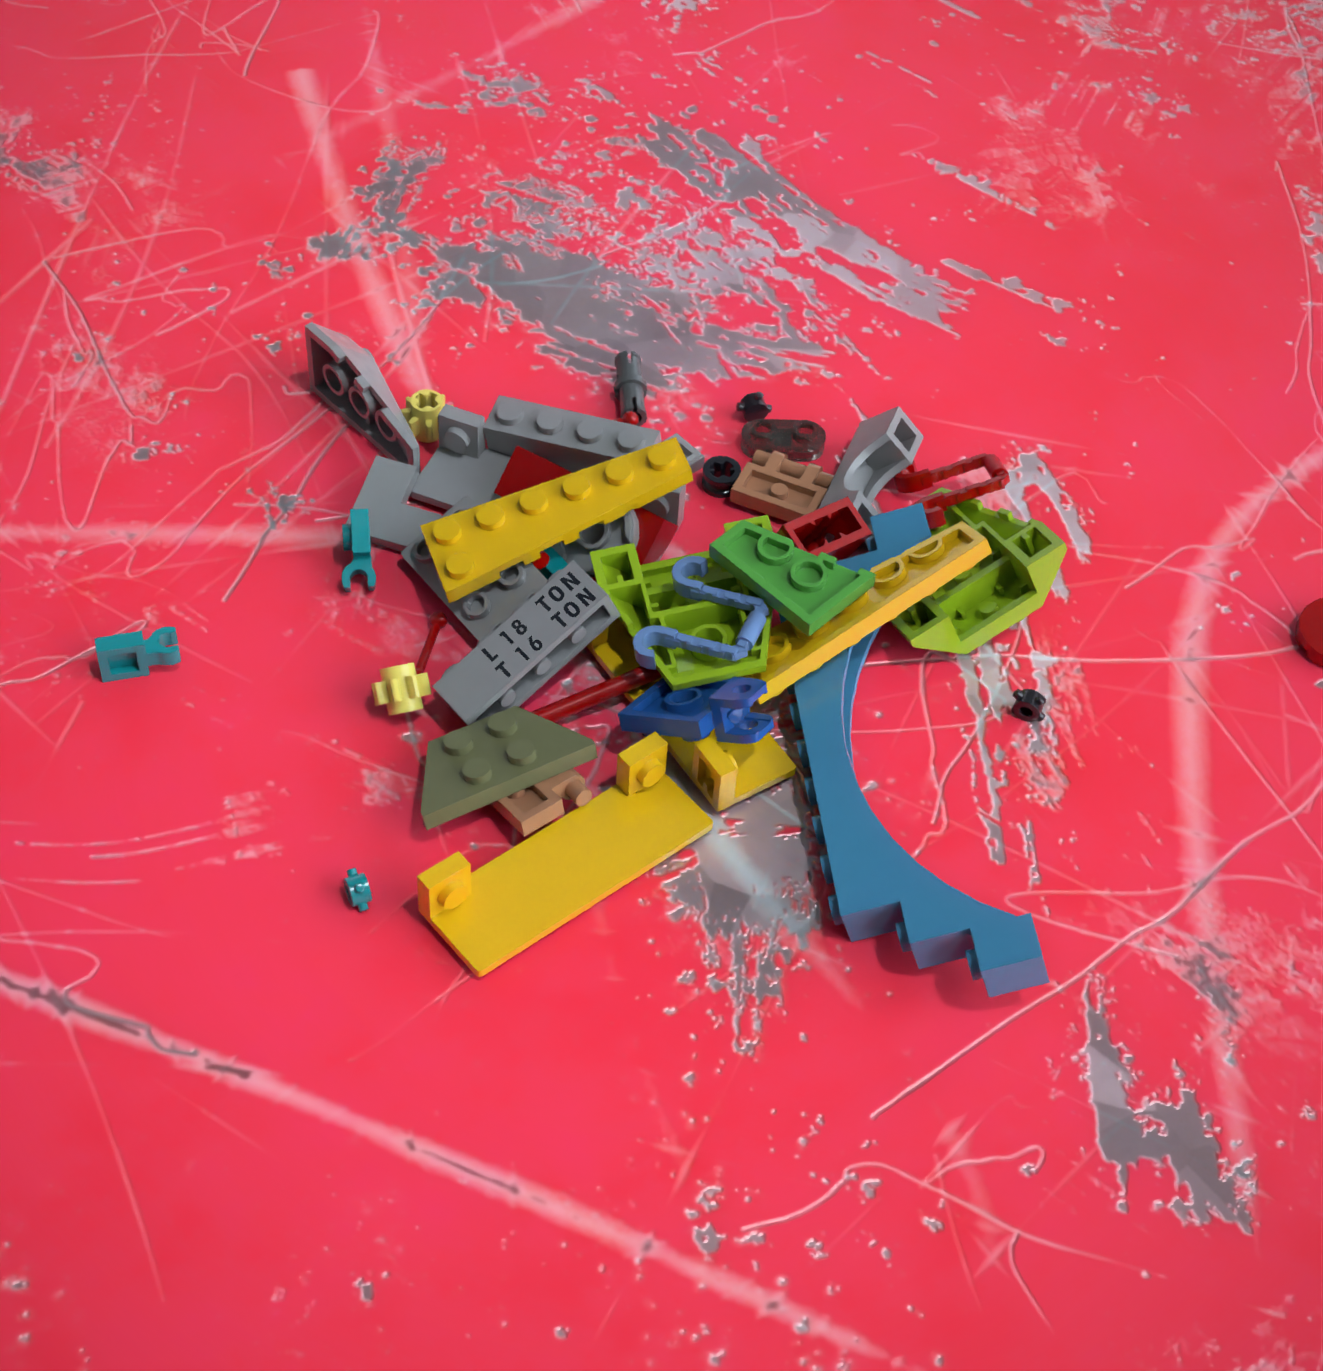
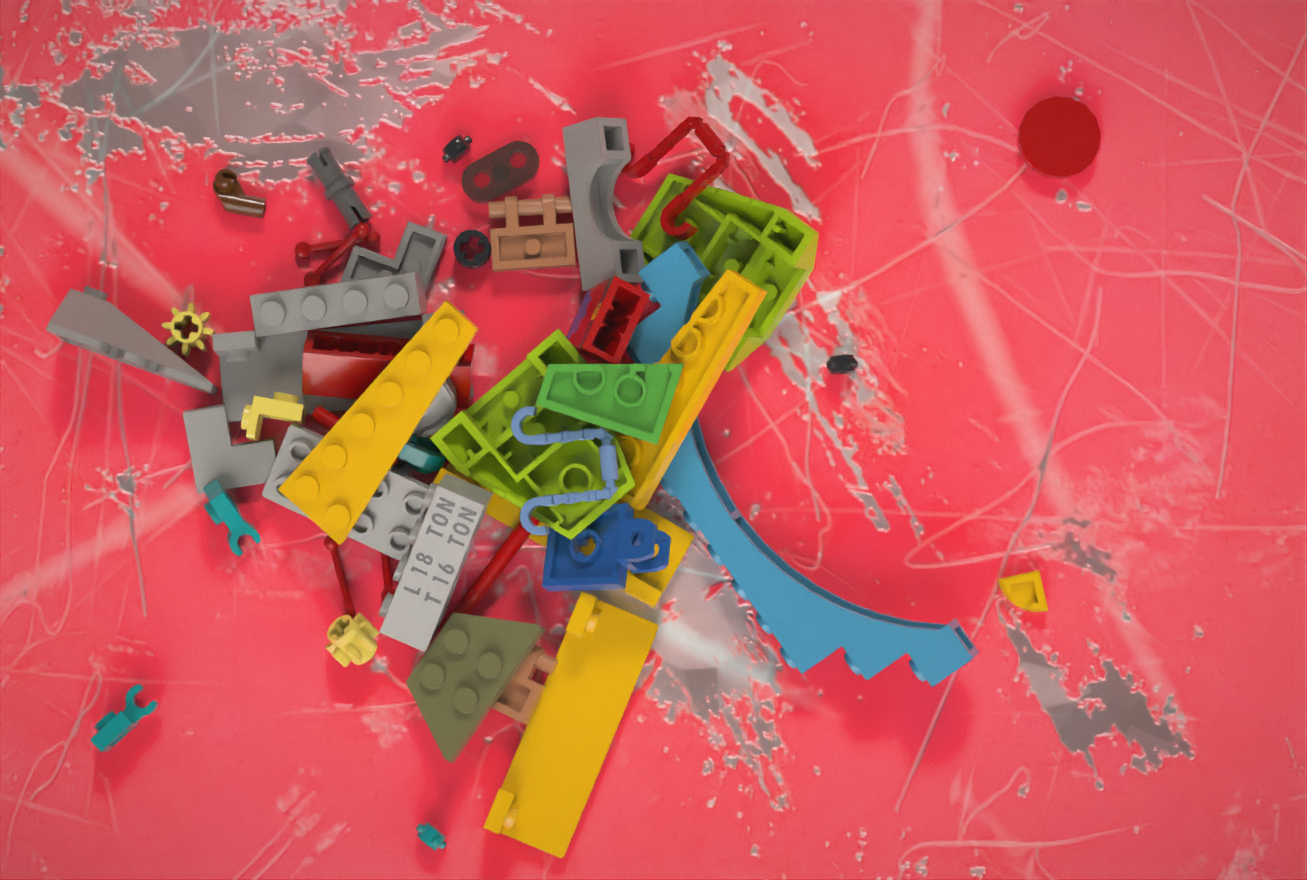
camera: 25 degrees left, 35 degrees up
none -> reddish brown arm [213,169,267,219]
none -> light yellow bracket [241,392,308,441]
none -> yellow tile [997,570,1048,612]

